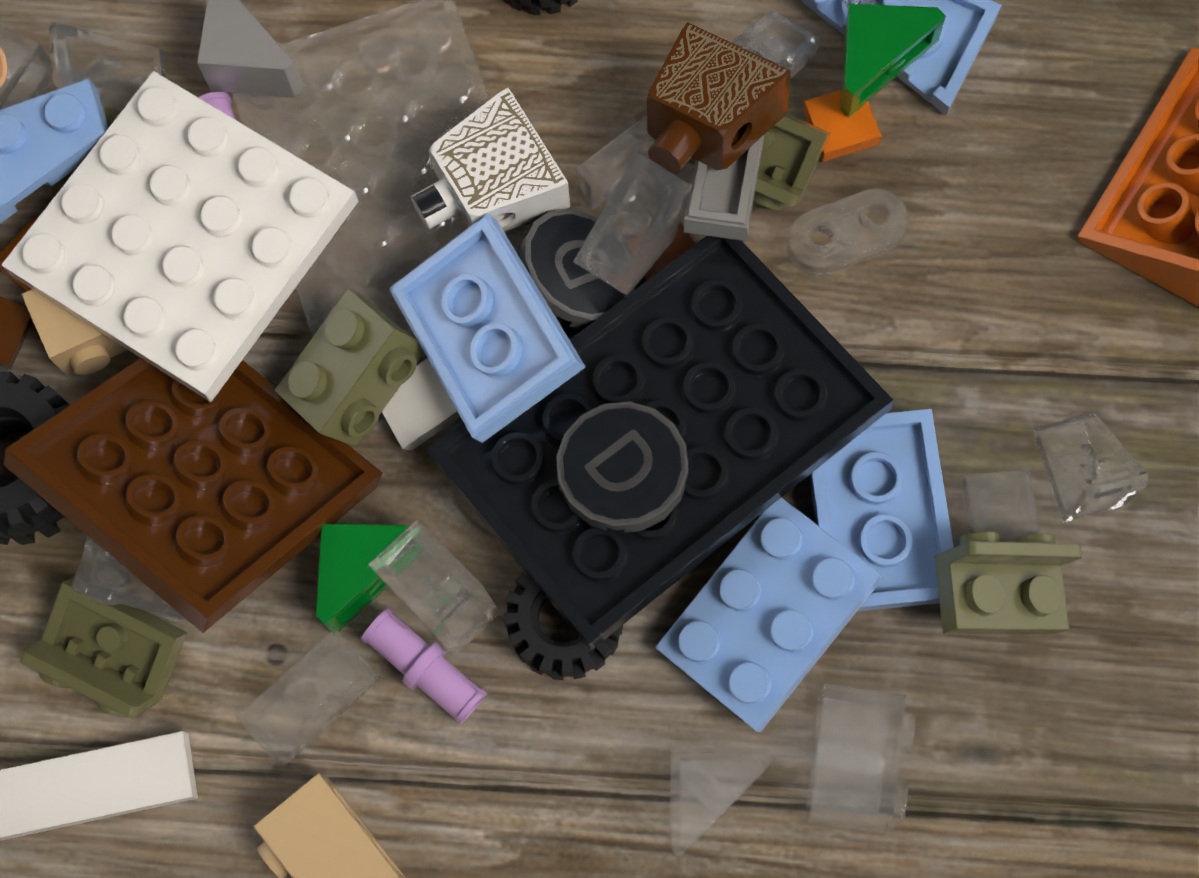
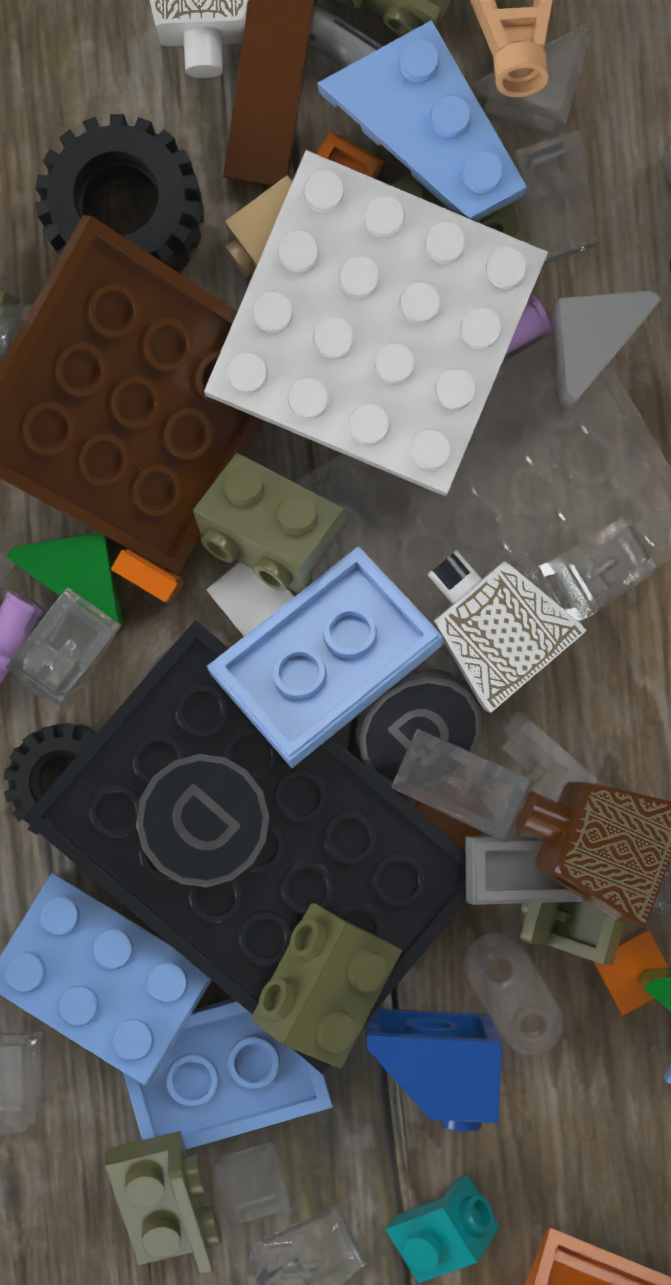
camera: 80 degrees right, 15 degrees up
none -> orange tile [111,549,185,603]
none -> olive bracket [252,903,402,1069]
none -> blue slope [365,1008,502,1132]
none -> teal bracket [385,1175,499,1283]
none -> clear slope [539,515,658,620]

